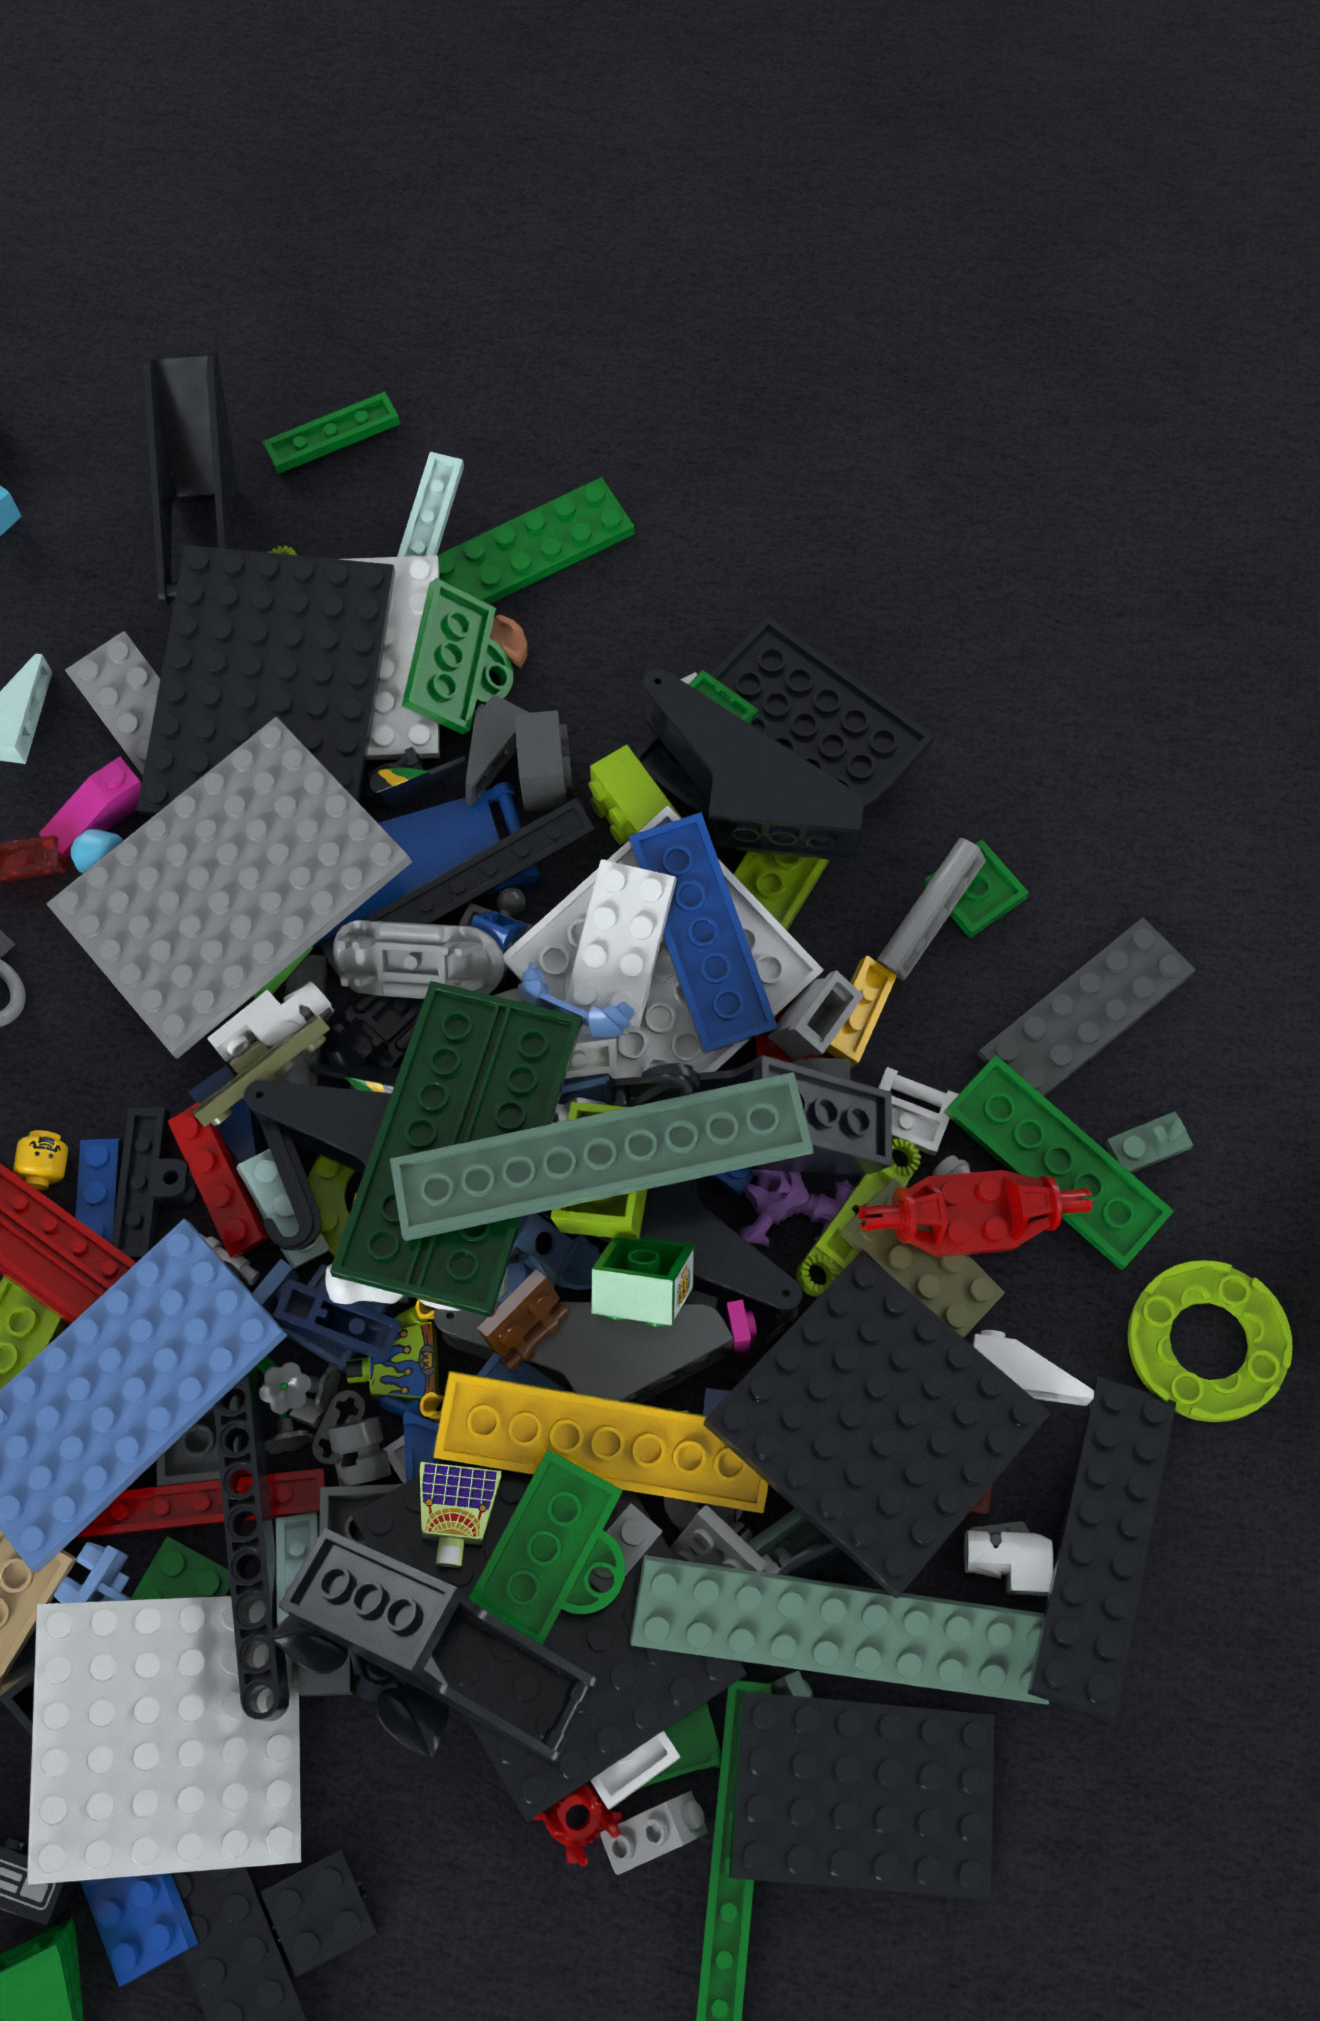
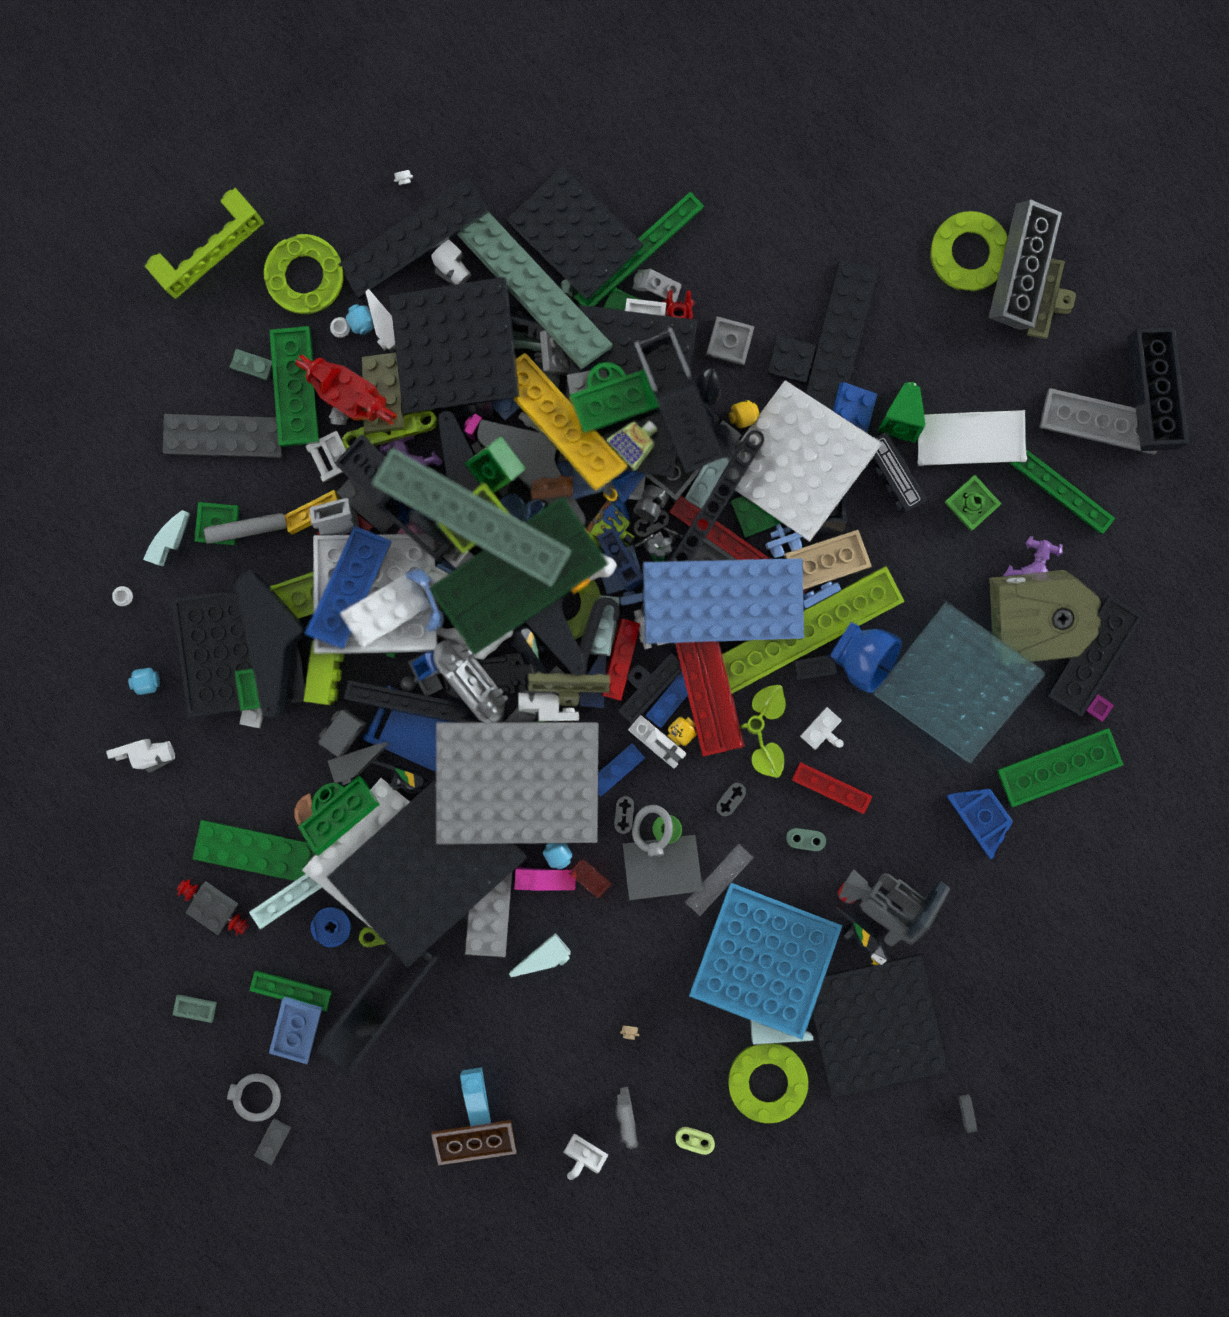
camera: 140 degrees left, 20 degrees up
none -> white plate [106,739,175,772]
none -> white plate [112,586,133,606]
none -> medium azure head [128,668,160,695]
none -> light aqua slope [143,510,190,566]
none -> sand green plate [173,995,217,1023]
none -> dark grey plate [177,879,249,936]
none -> light grey piece [227,1074,281,1122]
none -> dark grey plate [254,1119,291,1165]
none -> medium blue plate [269,997,323,1064]
none -> blue plate [311,907,352,947]
none -> white plate [330,318,350,338]
none -> medium azure head [346,304,374,335]
none -> white plate [394,170,413,185]
none -> blue plate [598,743,645,797]
none -> dark grey beam [614,796,634,834]
none -> white plate [628,715,687,768]
none -> light grey tile [706,317,754,366]
none -> yellow head [728,400,759,429]

